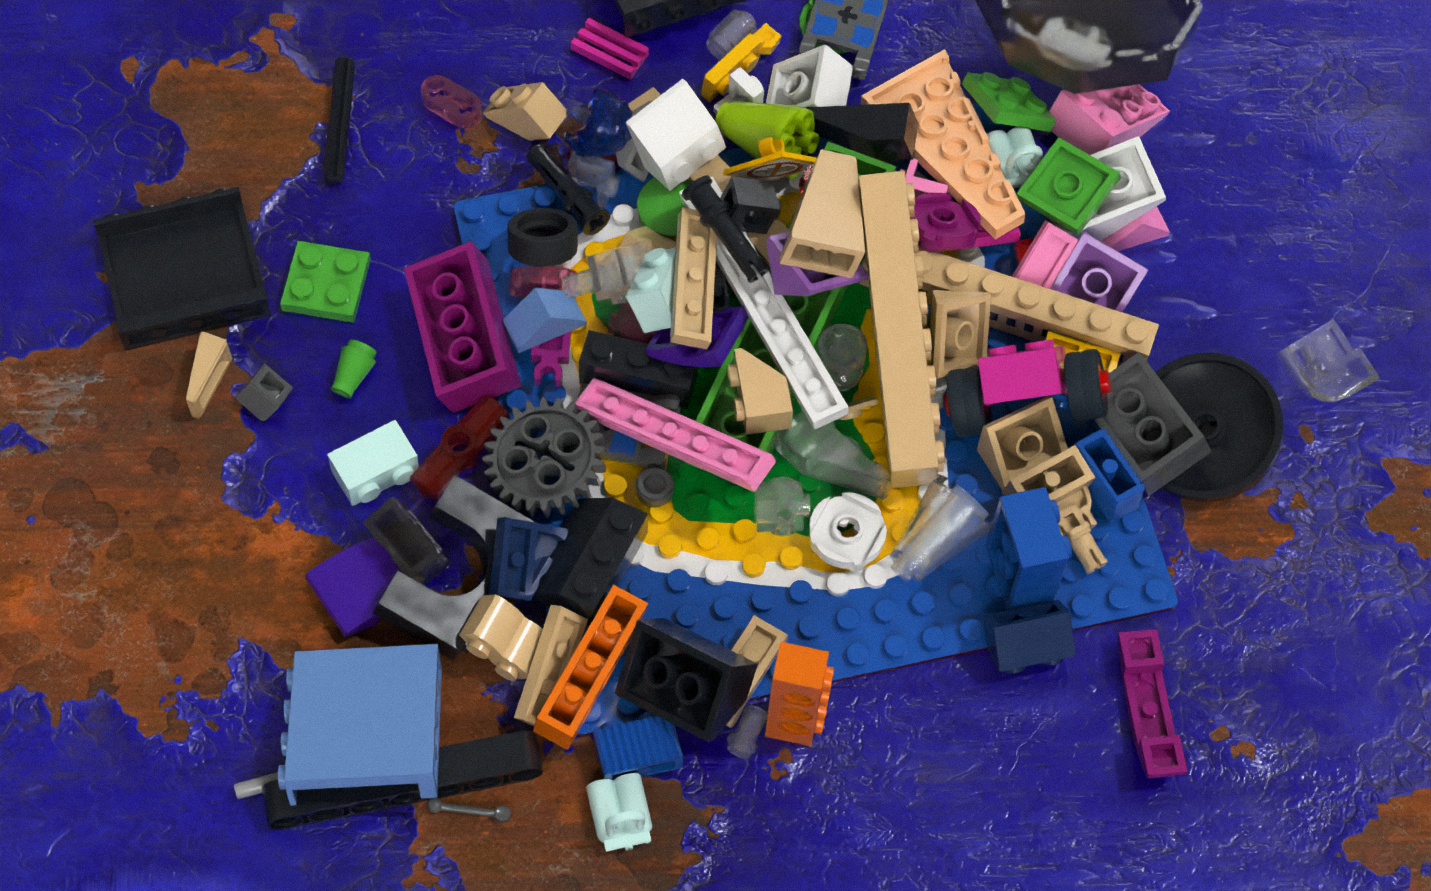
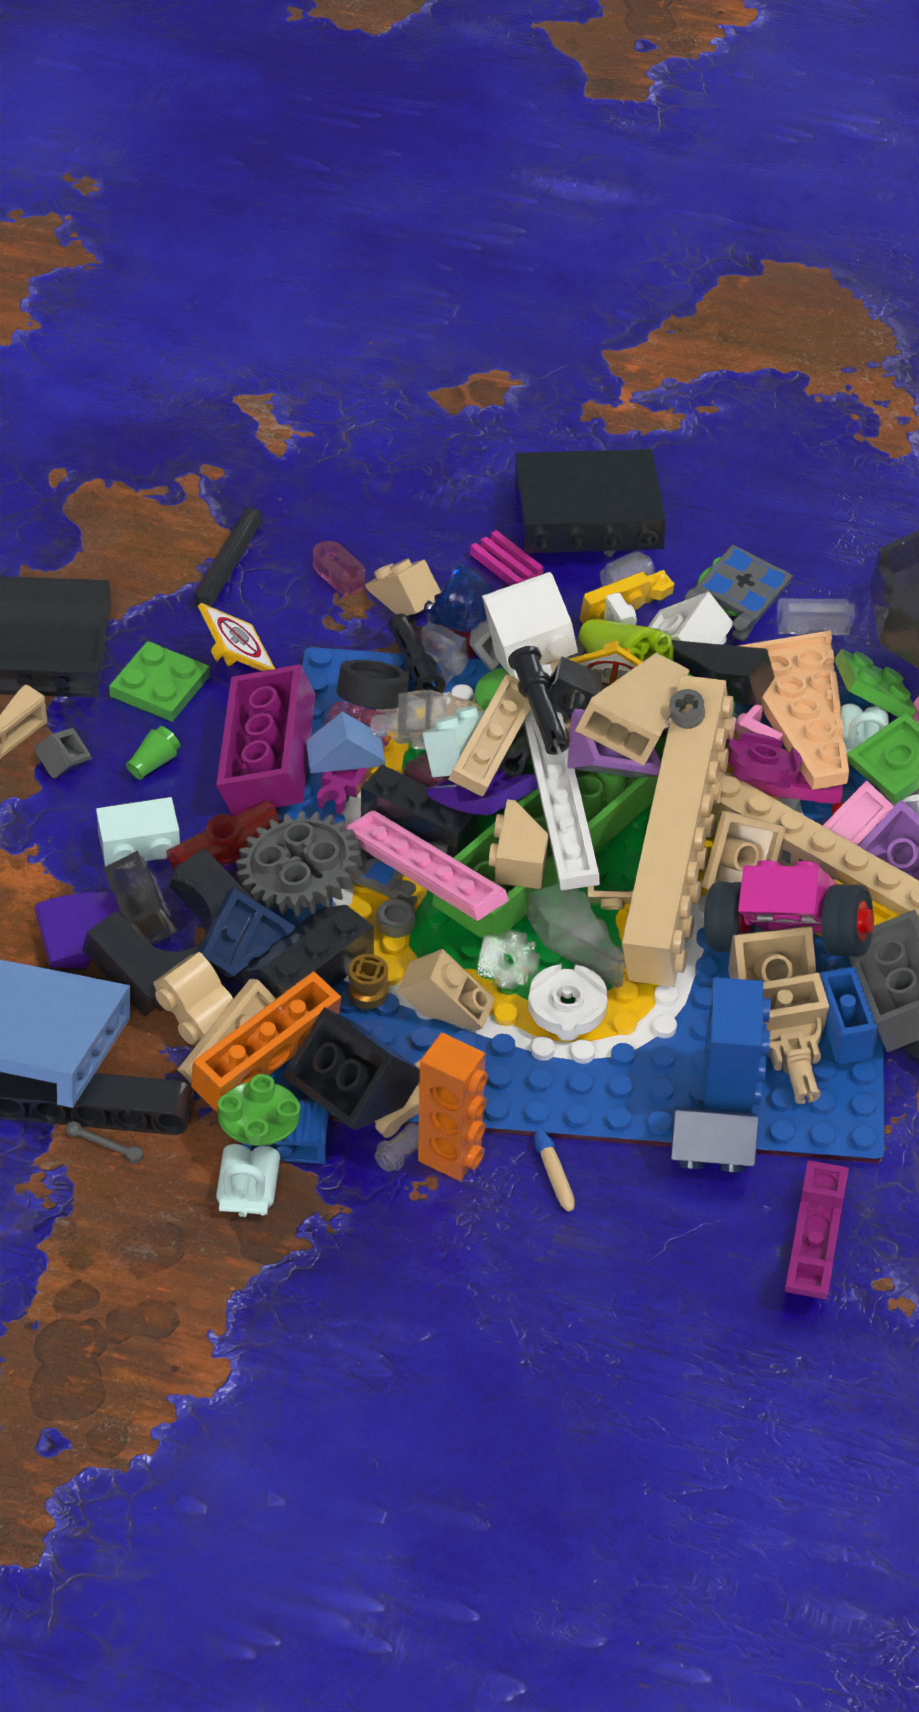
camera: 20 degrees right, 15 degrees down
clear wheel [817,324,867,391] -> none
clear cone [890,474,993,582] -> none
none -> piece [198,603,275,671]
none -> bright green dish [218,1074,301,1146]
none -> pearl gold wheel [348,954,388,1009]
none -> tan slope [397,949,495,1030]
none -> tan piece [534,1128,575,1212]
none -> dark grey bush [669,689,705,729]
none -> clear bracket [777,598,855,635]

